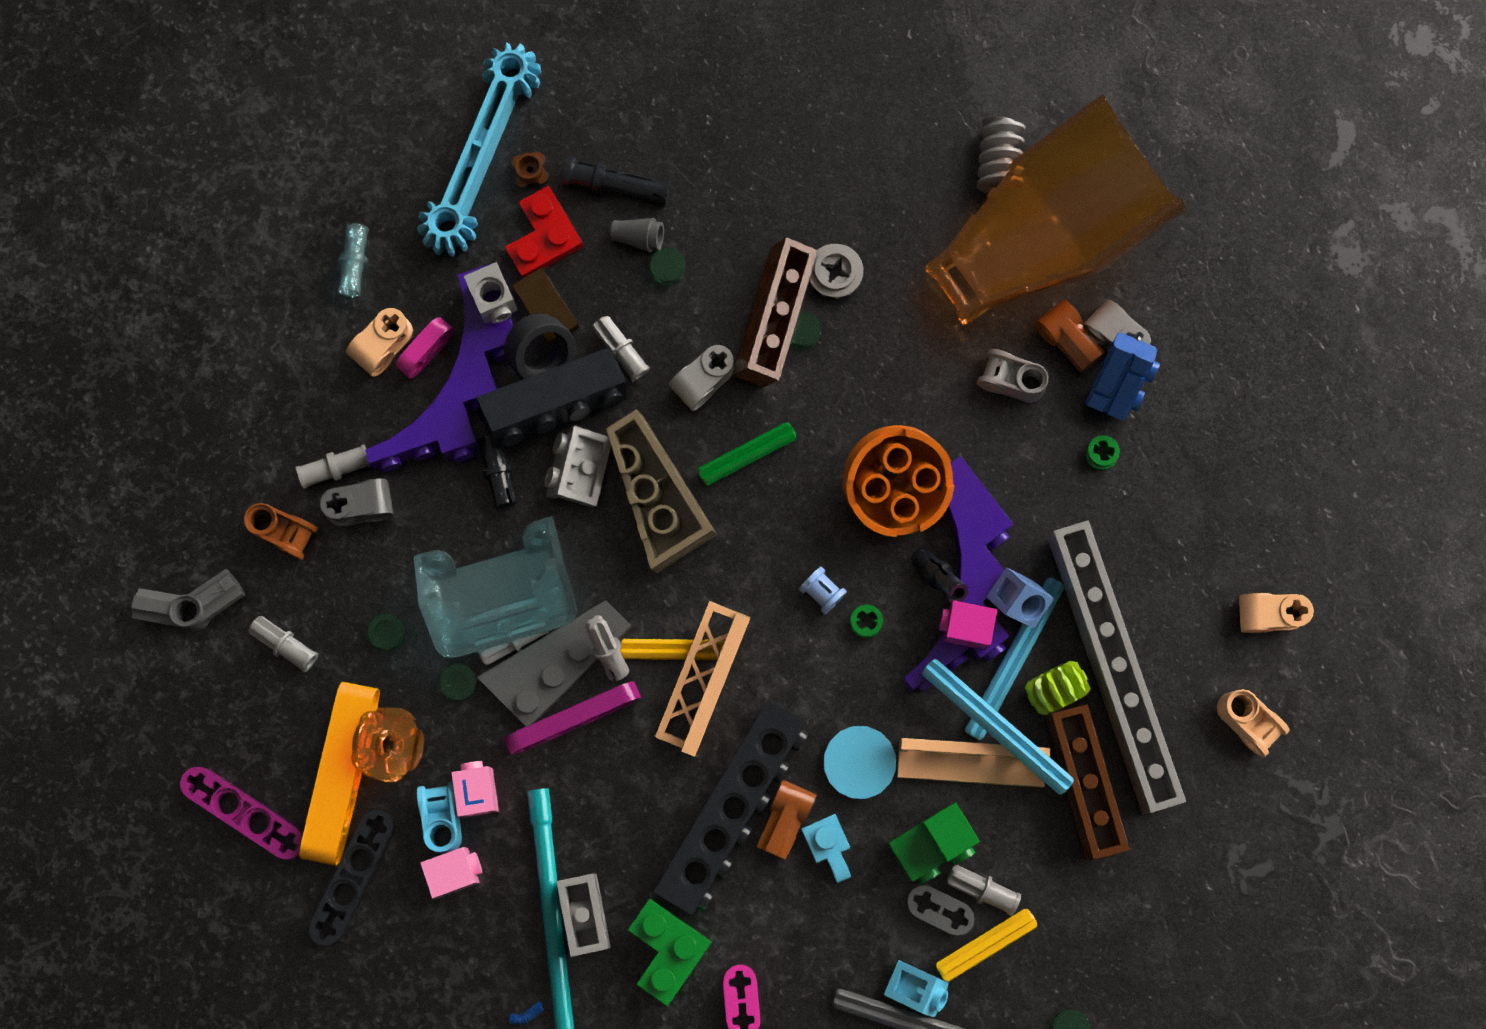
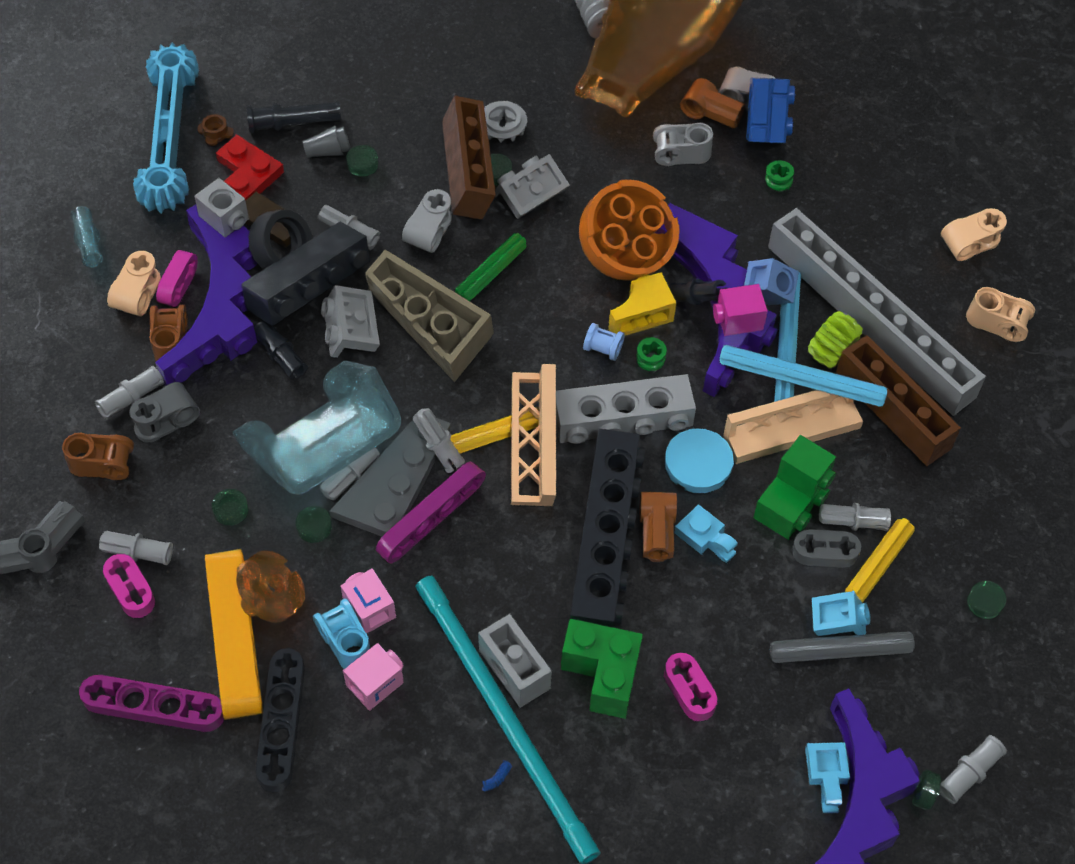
camera: 25 degrees left, 20 degrees down
none -> dark pink beam [103,554,155,618]
none -> dark orange piece [149,304,188,361]
none -> light grey bracket [495,154,570,219]
none -> light grey brick [556,374,696,444]
none -> yellow arch [608,272,676,336]

